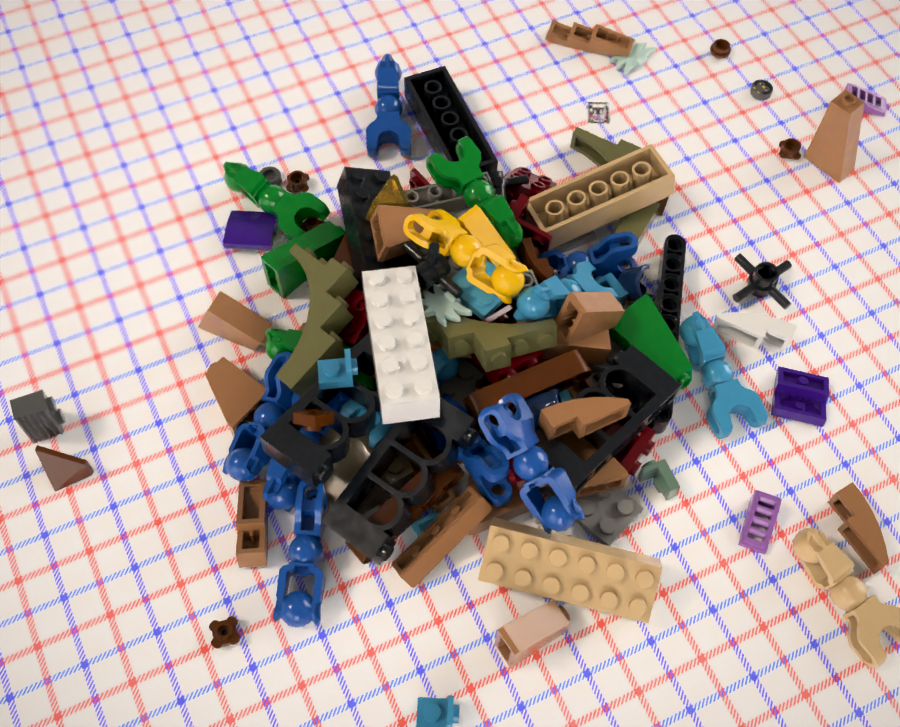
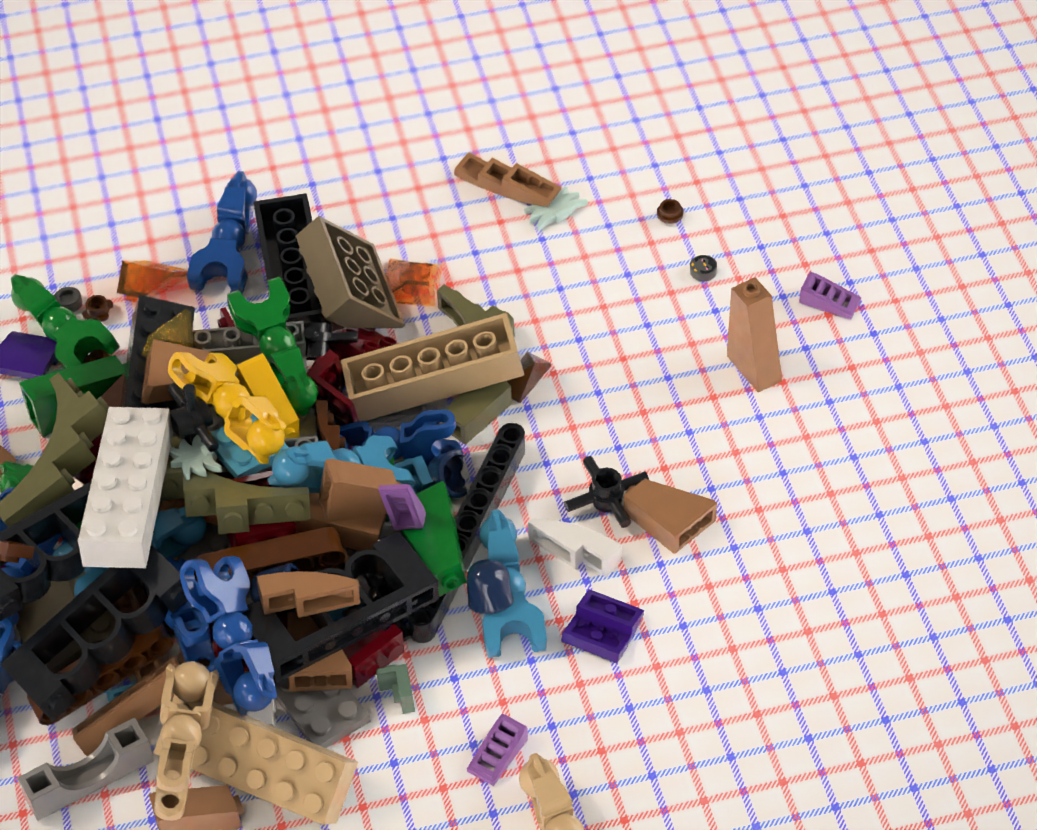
camera: 15 degrees right, 10 degrees down
dark azure bracket [317,349,358,390] -> none
clear tile [586,102,611,124] -> none
reddish brown plate [779,138,801,160] -> none
medium nougat slope [827,482,889,574] -> none
none -> light grey arch [17,717,154,821]
none -> clear orange slope [117,259,188,302]
none -> tan piece [154,661,219,821]
none -> dark tan slope [296,216,405,329]
none -> medium lavender slope [378,484,426,530]
none -> clear orange slope [386,258,444,307]
none -> dark blue hair [467,559,514,614]
none -> medium nougat slope [624,479,717,554]

